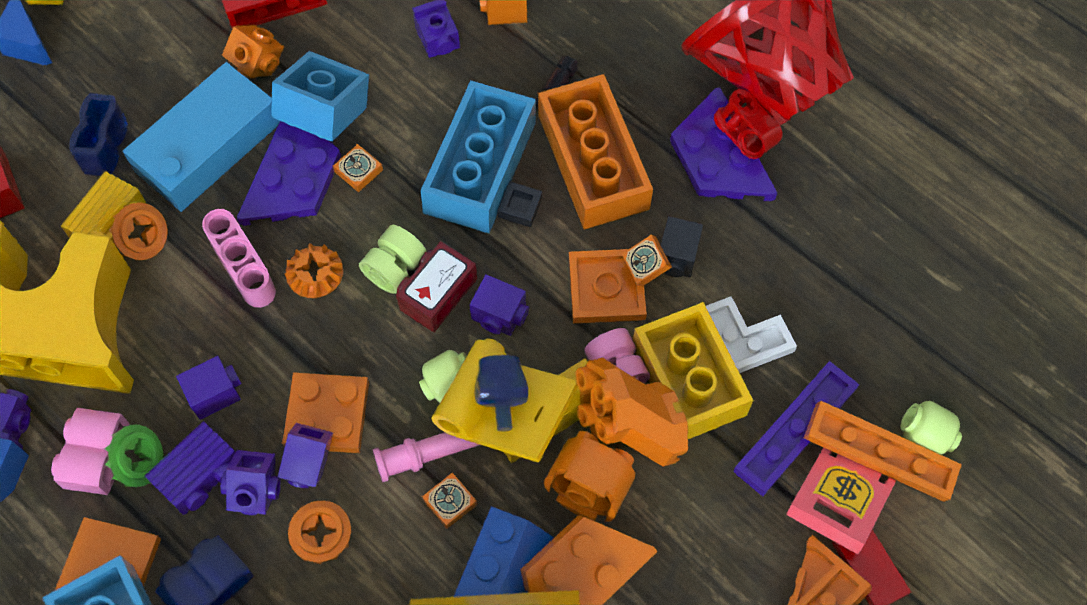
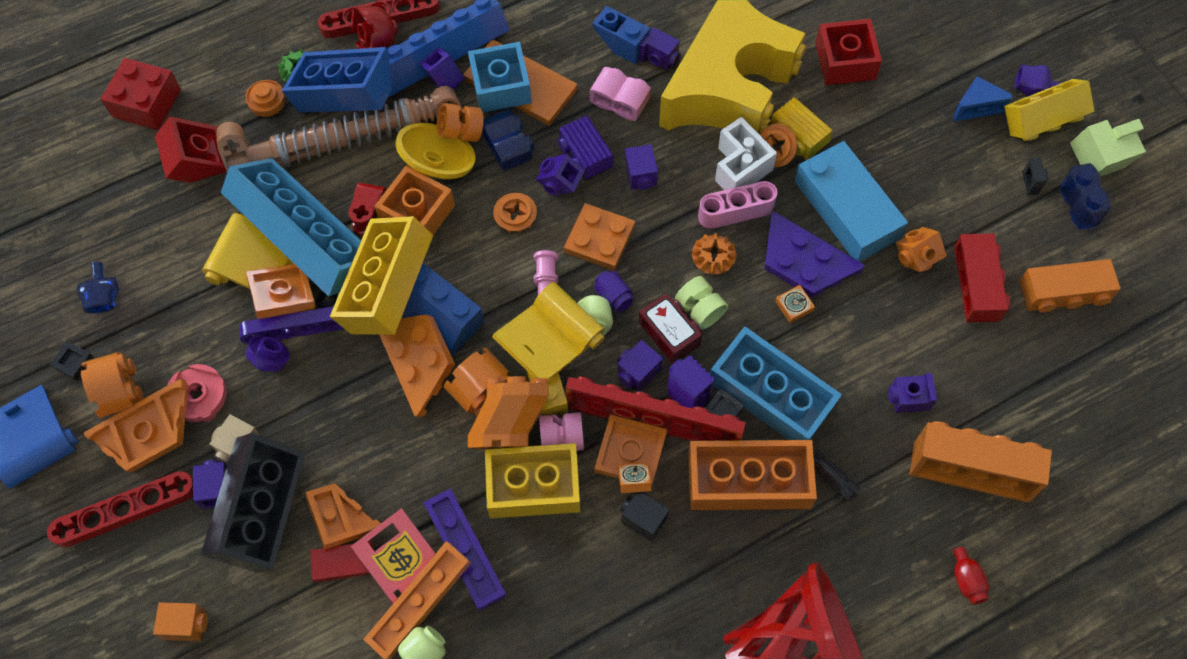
camera: 110 degrees right, 0 degrees up
clear blue brick [69,93,128,176] -> none
bright green gear [104,425,163,487] -> none
dark azure brick [271,51,369,141] -> none
dark purple brick [278,423,333,488] -> none
tile [422,472,477,529] -> none
clear blue piece [475,355,528,432] -> none
dark purple wing [670,87,777,201] -> none
white plate [706,297,797,373] -> none
red piece [714,89,783,159] -> none
none -> red plate [566,377,746,441]
none -> dark purple brick [594,271,635,313]
none -> dark purple brick [667,356,714,409]
none -> white brick [715,117,777,190]

